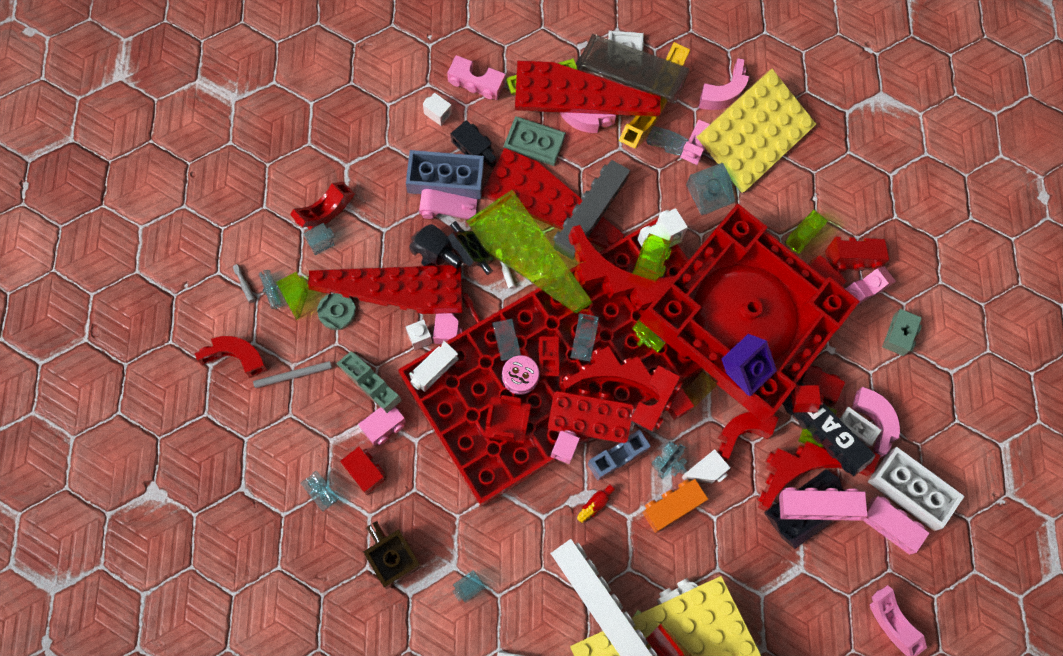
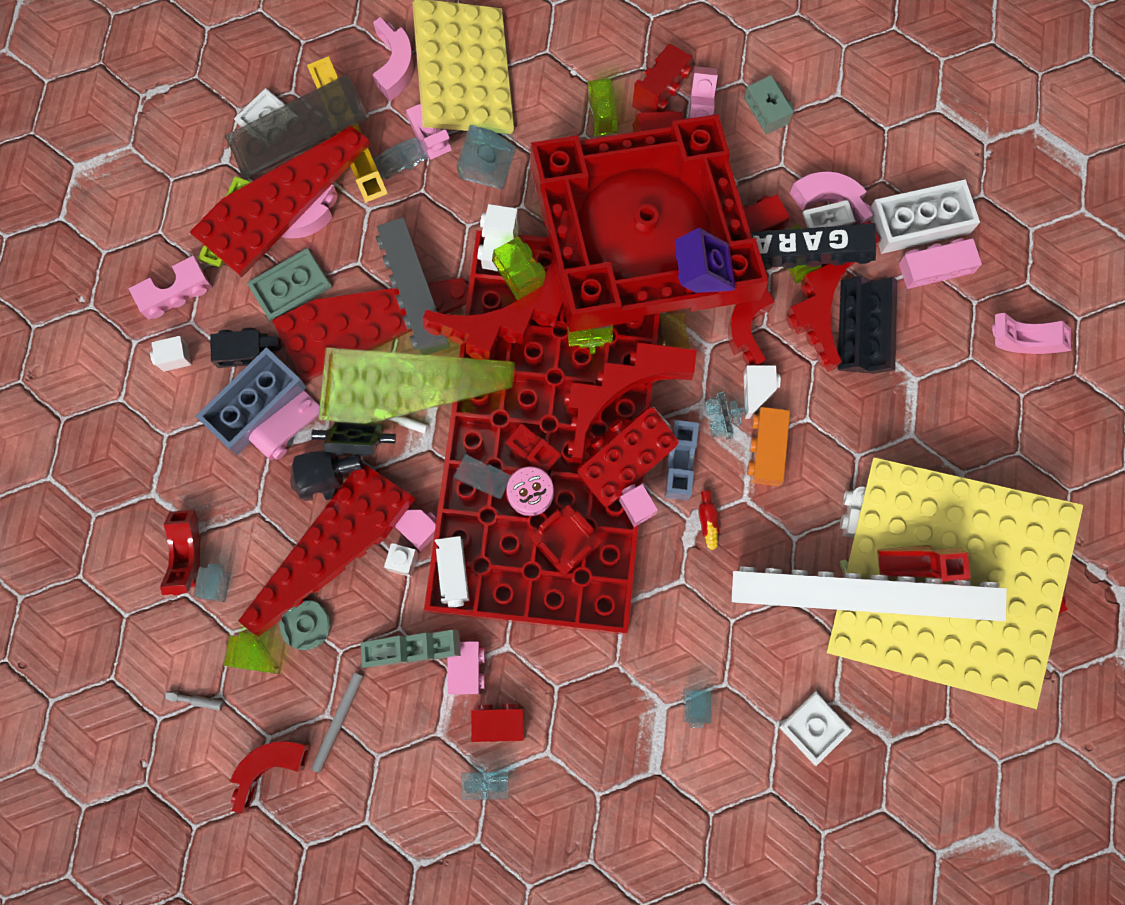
camera: 45 degrees left, 5 degrees up
clear light blue pin [258,270,283,309] -> none
dark brown brick [363,521,421,590] -> none
red piece [462,293,480,323] -> none
clear light blue brick [571,313,599,361] -> none
red arch [630,365,683,432] -> none
bright pink brick [779,488,867,521] -> none
red brick [791,385,824,412] -> none

